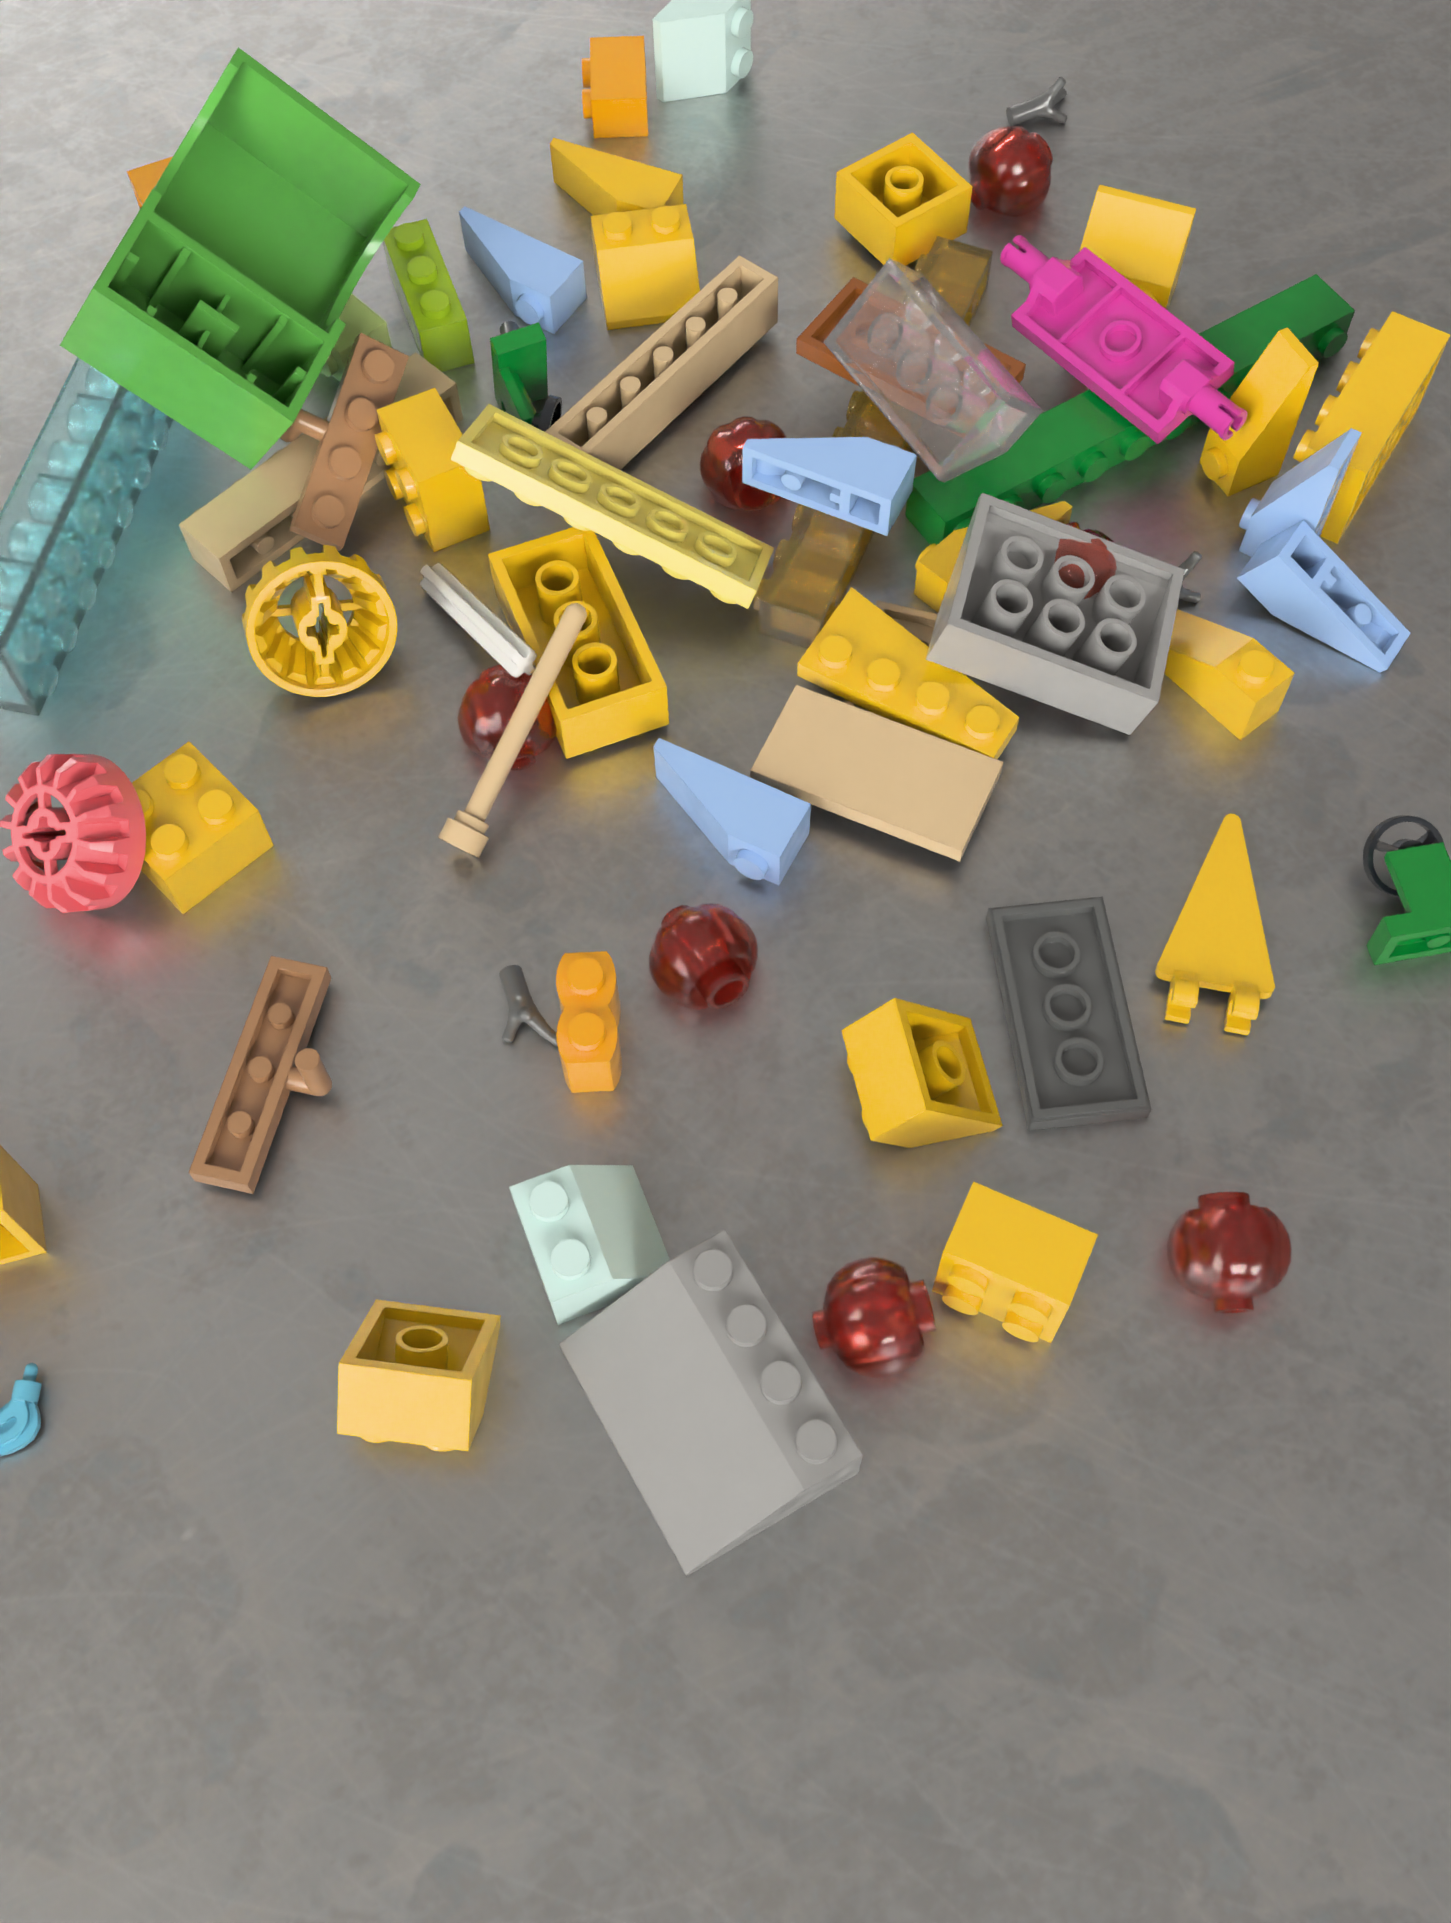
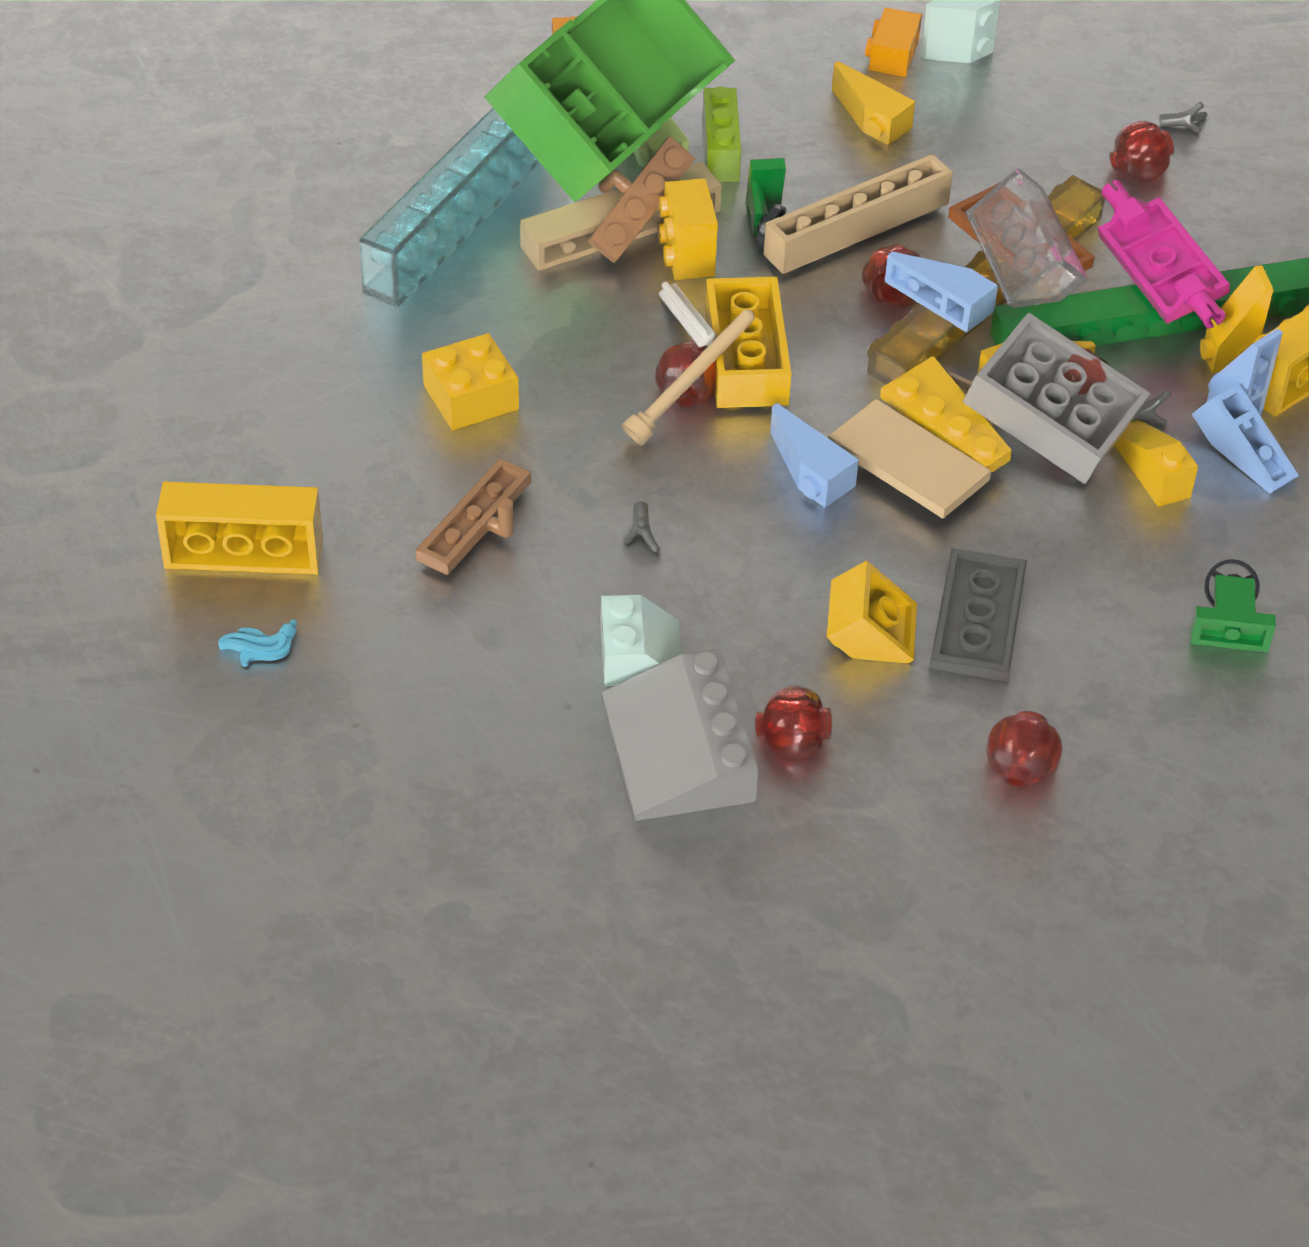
camera: 15 degrees right, 15 degrees down
coral gear [0,754,146,913] -> none
yellow gear [242,545,397,697] -> none
yellow slope [337,1299,501,1451] -> none
light yellow plate [451,404,774,609] -> none
light blue slope [459,206,587,334] -> none
light orange brick [556,951,622,1093] -> none
yellow slope [590,204,700,330] -> none
clear red plant [648,903,758,1010] -> none
yellow brick [834,132,973,273] -> none
yellow brick [932,1181,1098,1343] -> none
yellow slope [1079,185,1196,310] -> none
yellow flag [1155,813,1275,1036] -> none

